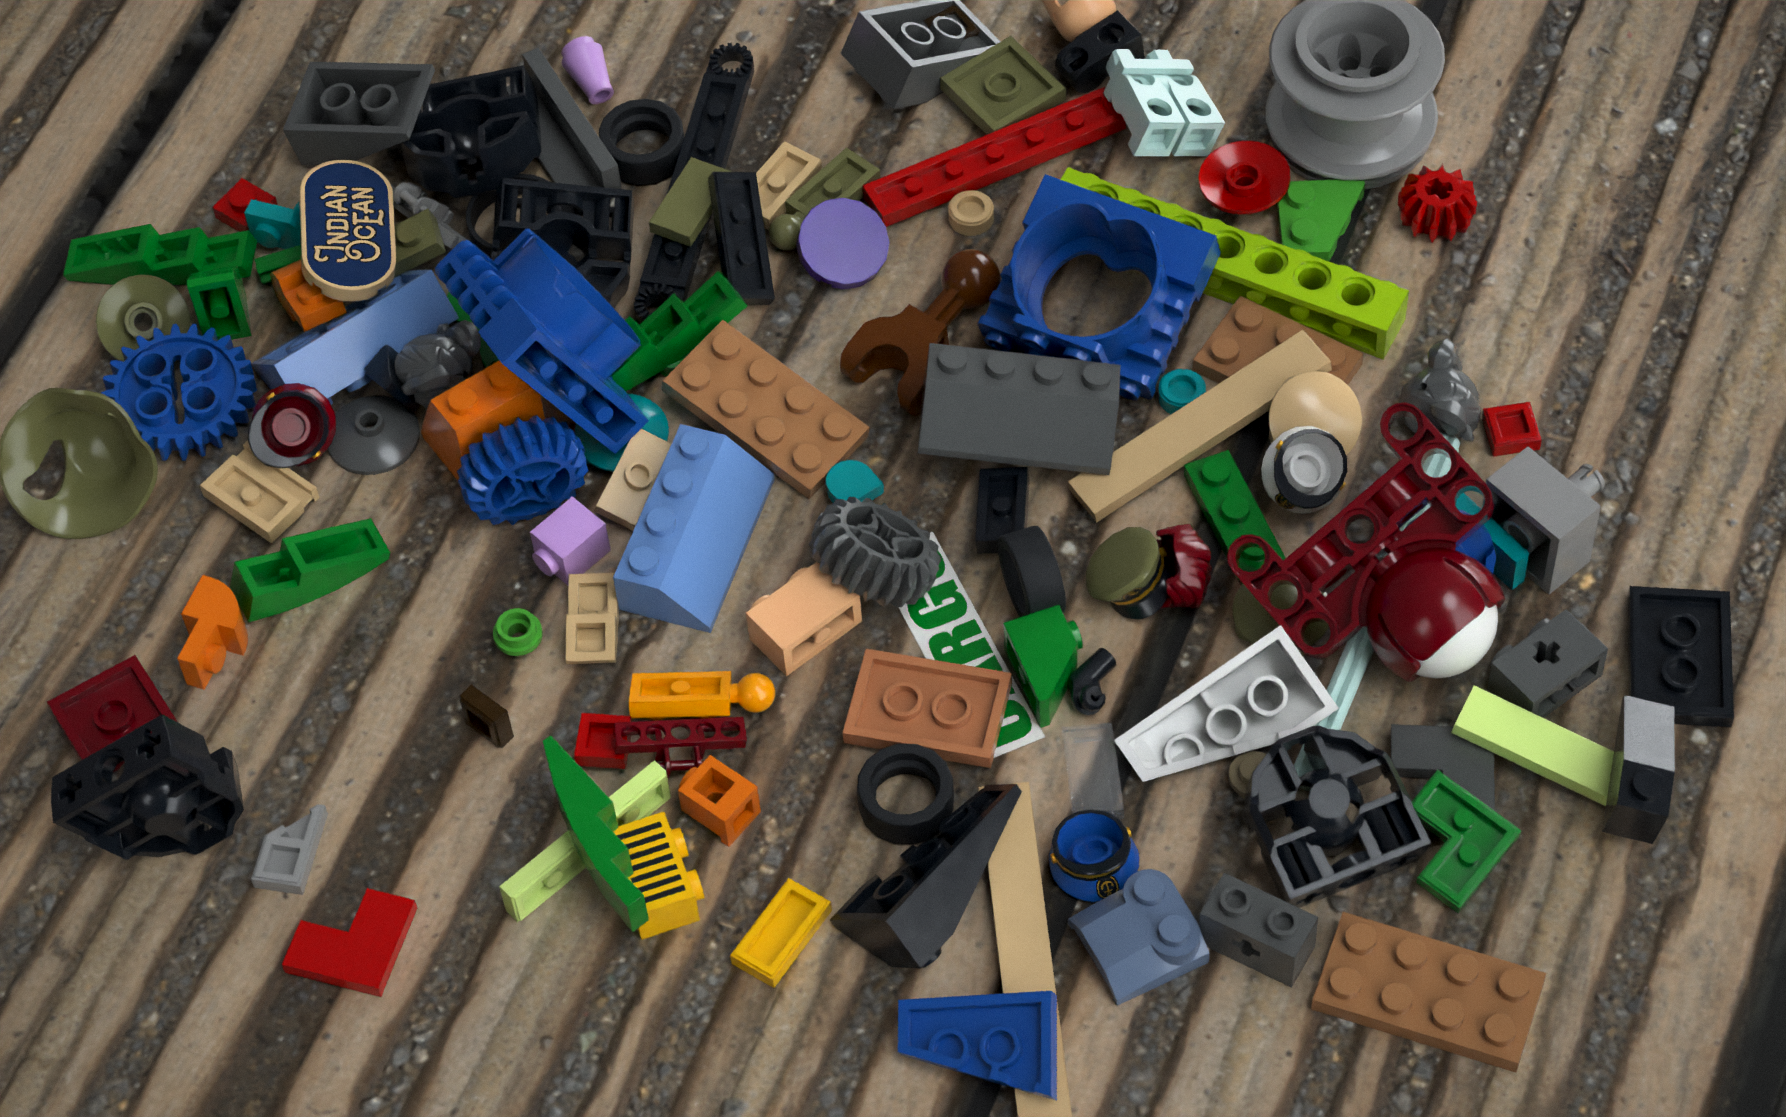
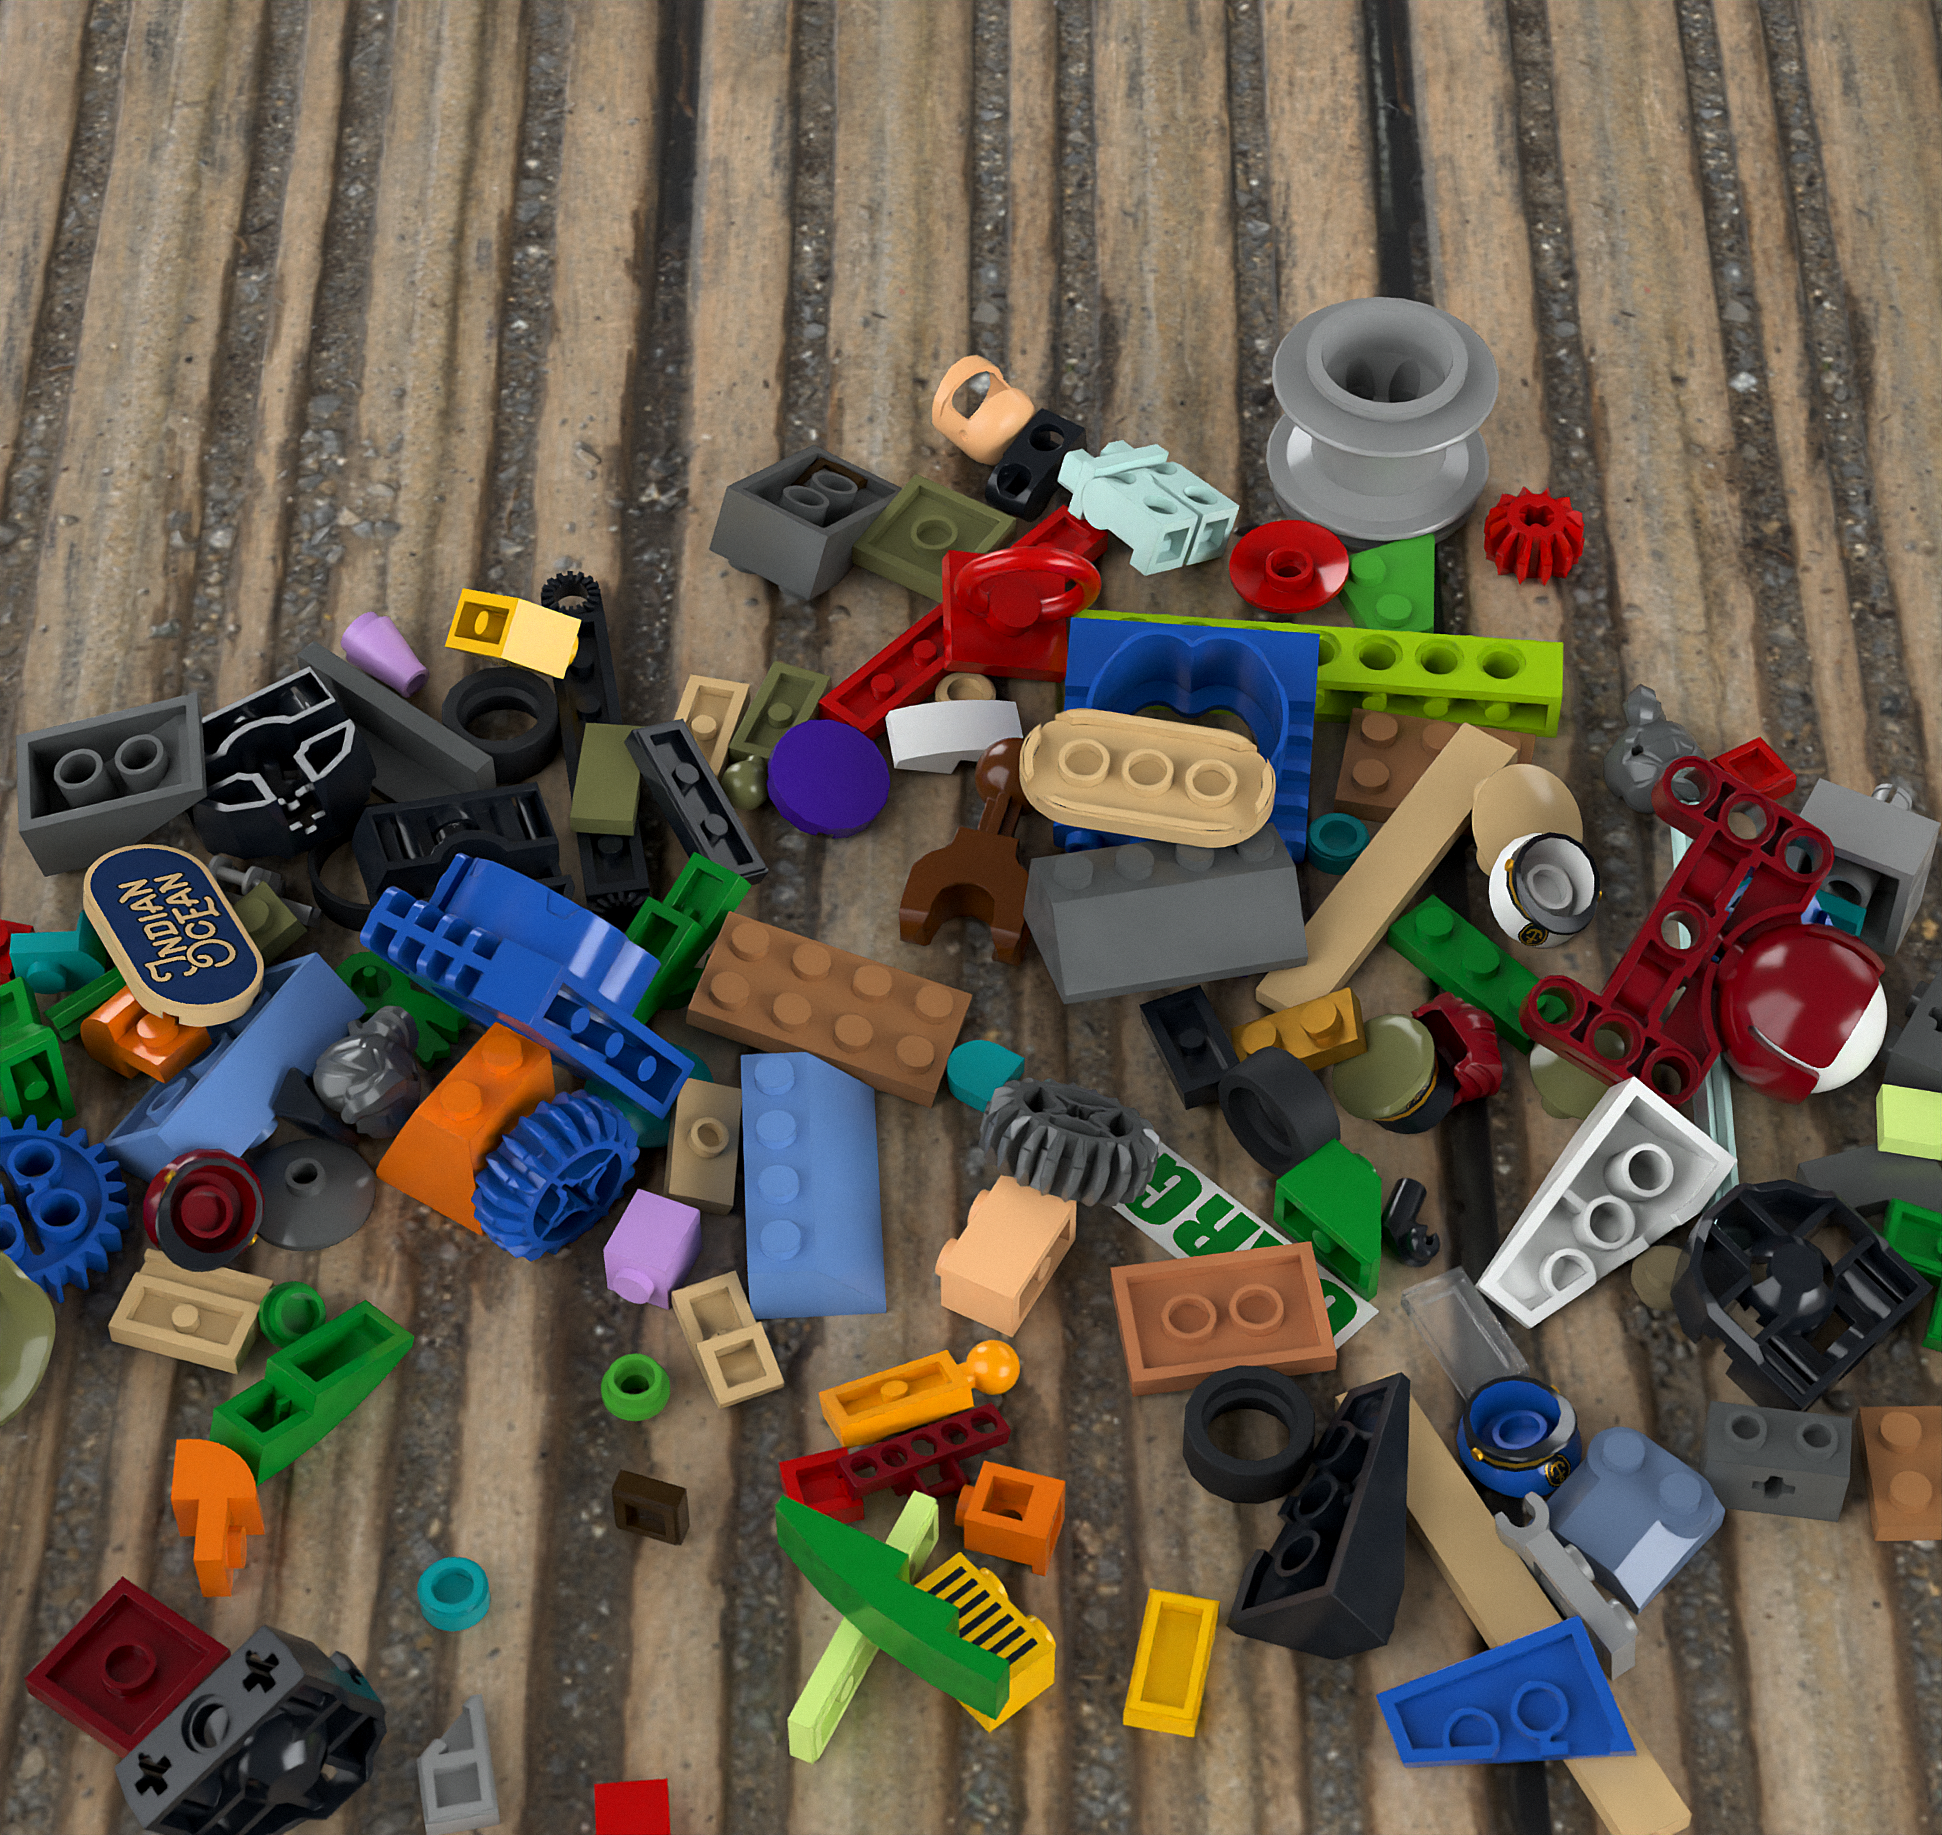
camera: 25 degrees left, 5 degrees down
none -> green plate [258,1281,326,1349]
none -> teal tile [417,1557,491,1631]
none -> yellow brick [445,588,581,679]
none -> white slope [885,700,1023,774]
none -> red tile [942,546,1102,683]
none -> tan tile [1019,708,1276,848]
none -> pearl gold plate [1231,987,1368,1071]
none -> light grey plate [1495,1491,1638,1681]

